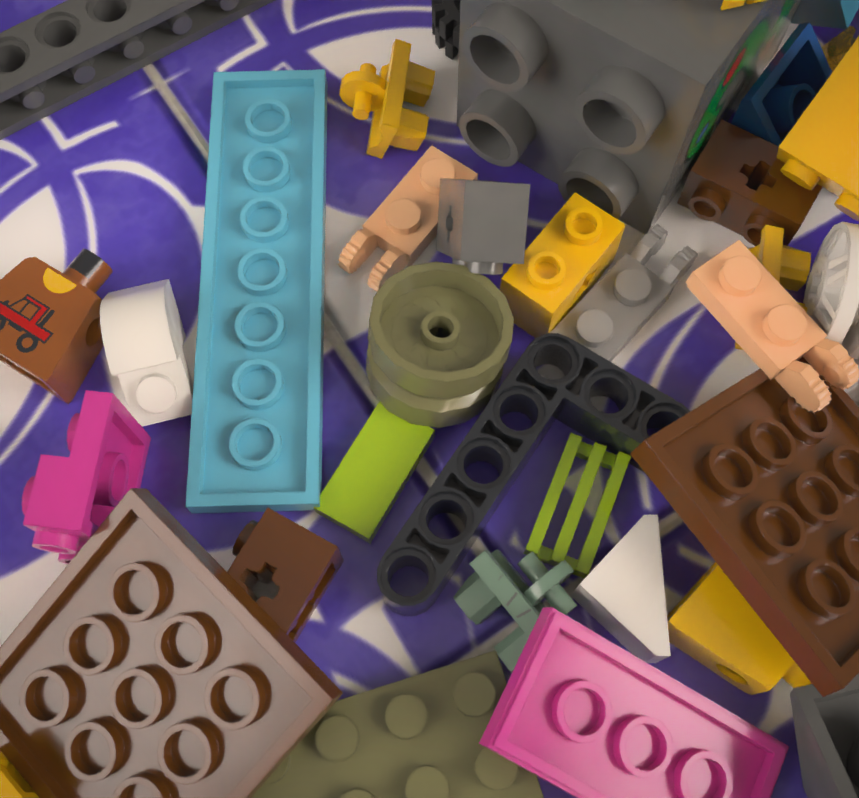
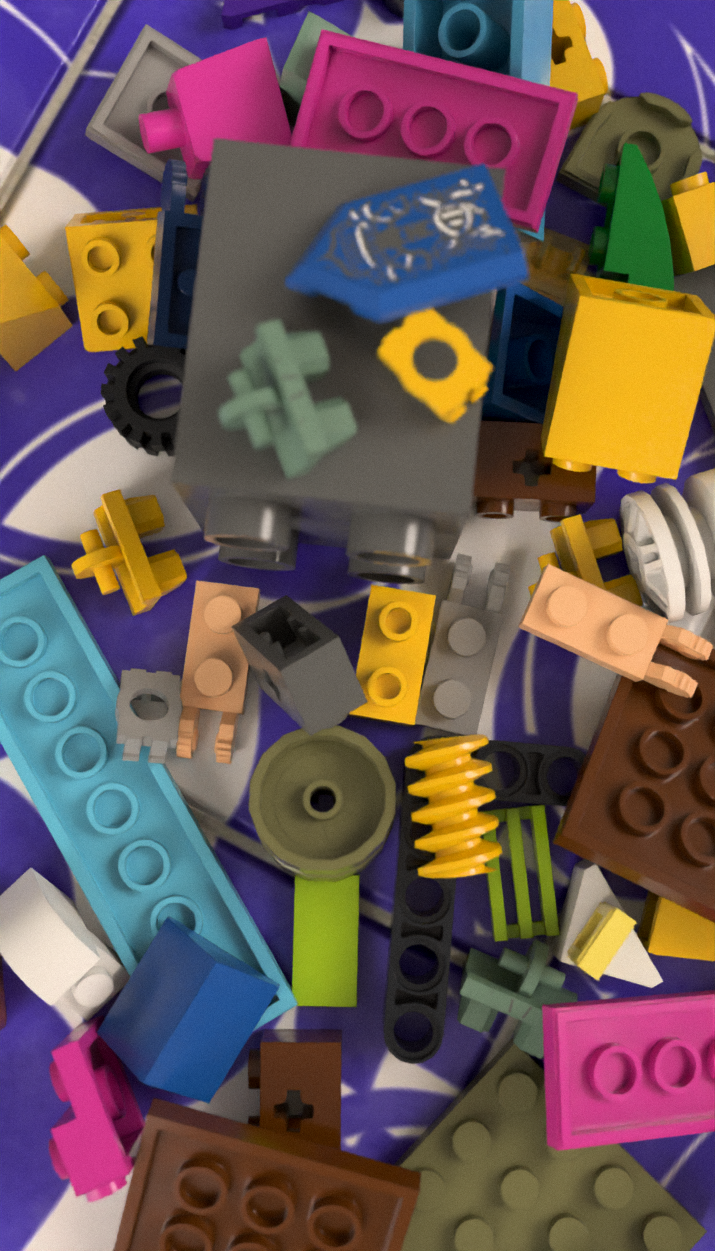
camera: 30 degrees left, 15 degrees up
none -> blue slope [97,916,280,1103]
none -> light grey piece [115,668,182,764]
none -> yellow piece [405,734,502,878]
none -> light yellow tile [567,901,637,980]

